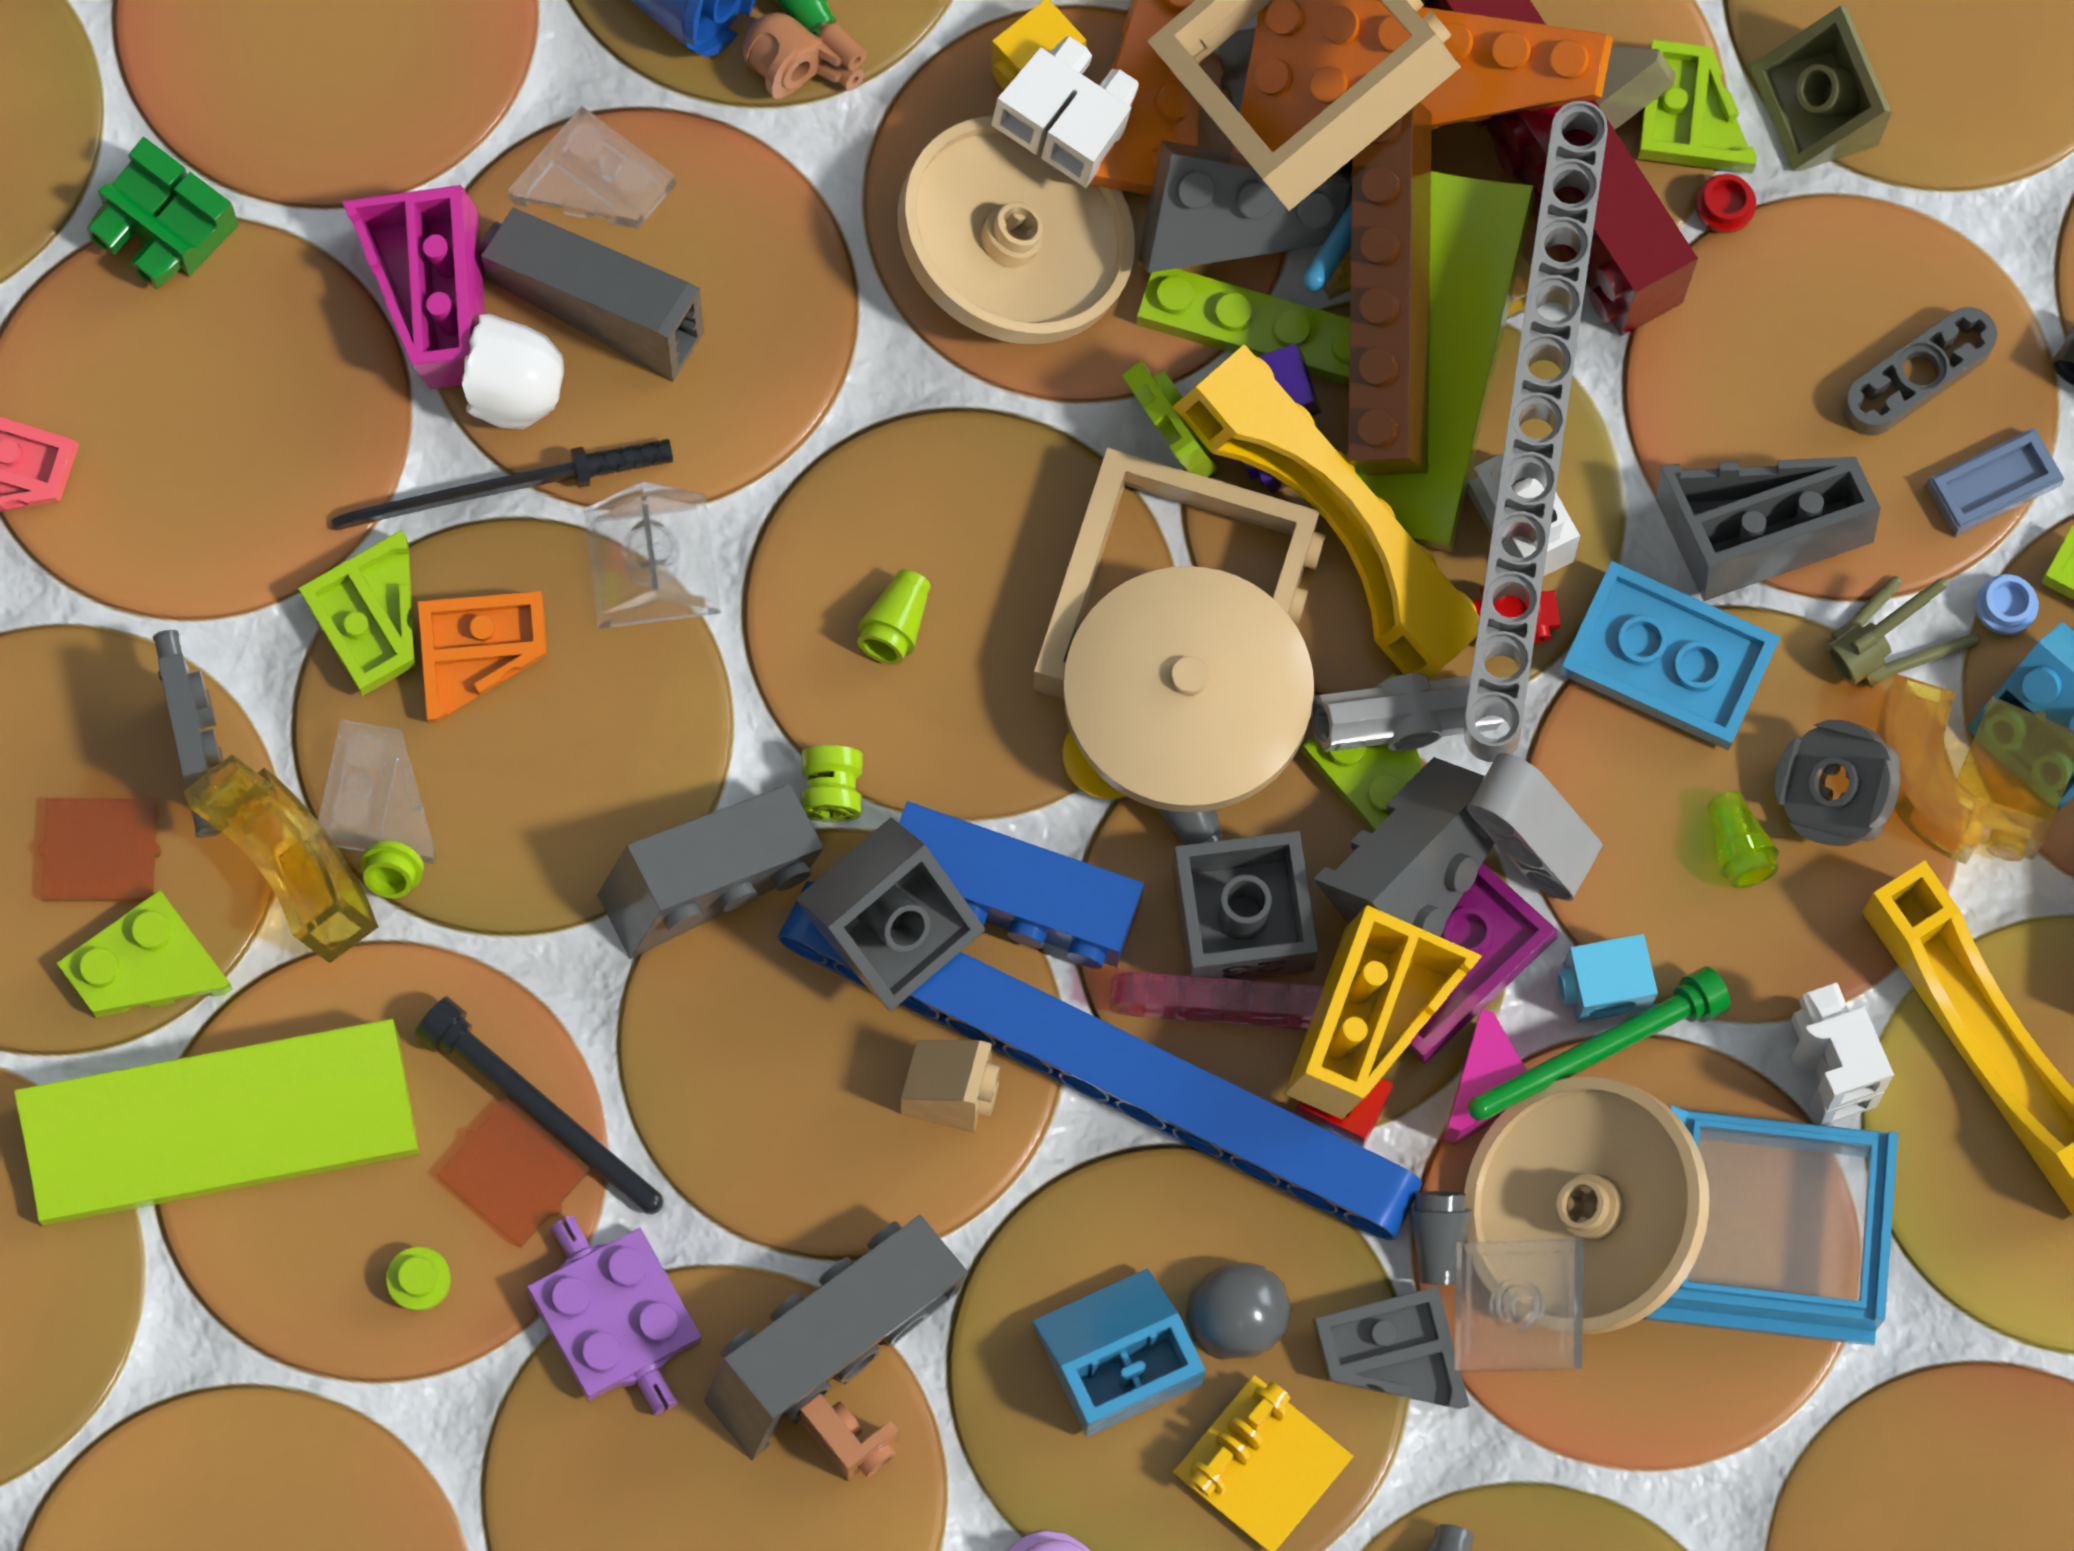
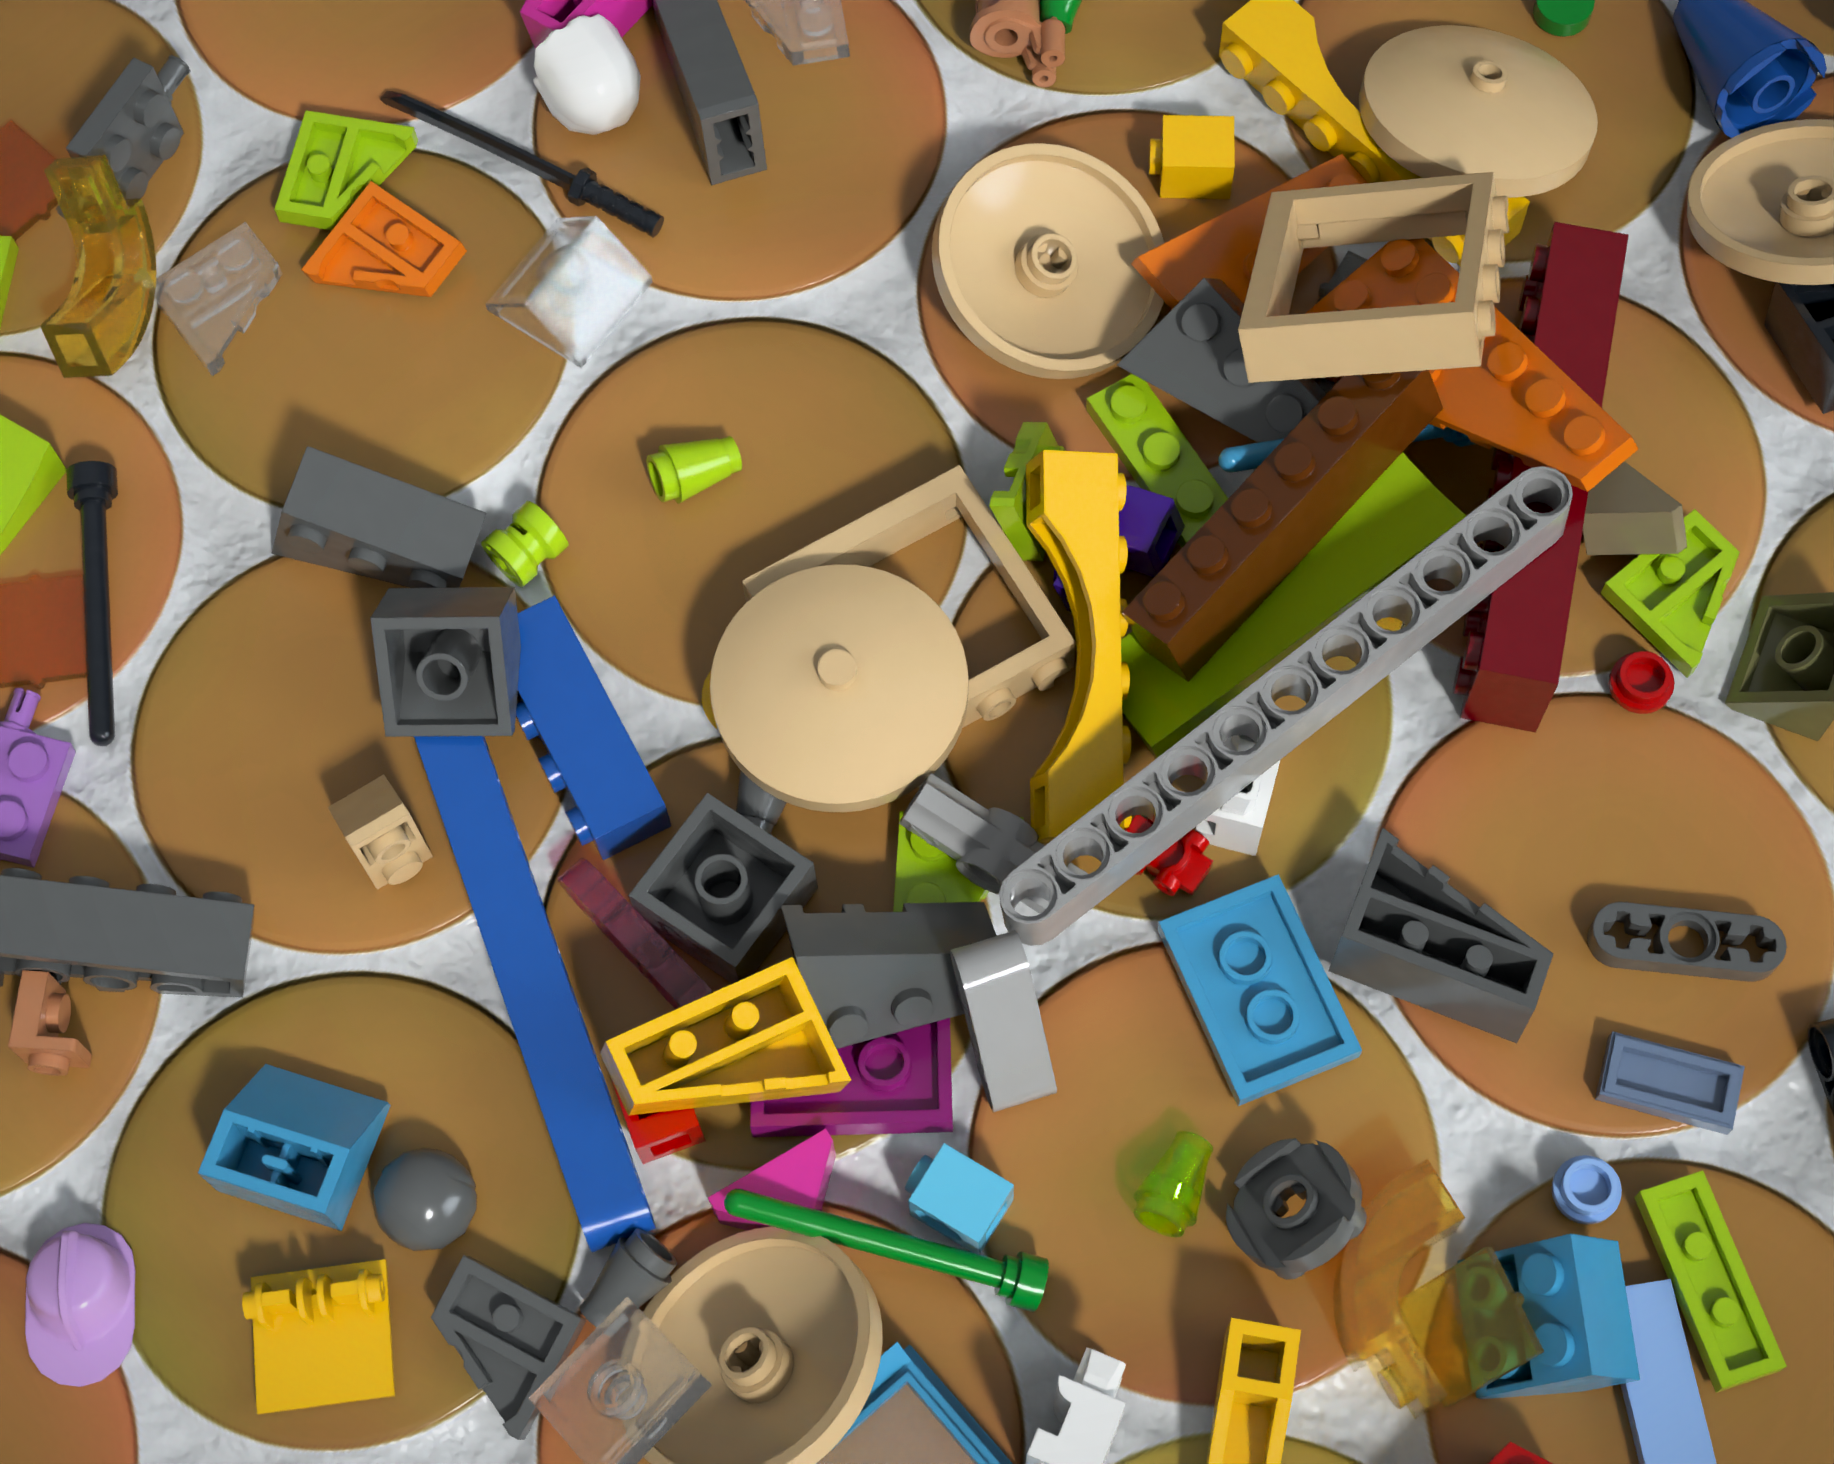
camera: 50 degrees right, 5 degrees down
lime plate [360,841,424,899] -> none
white hips [991,36,1139,188] -> none
olive plant [1826,576,1981,688] -> none

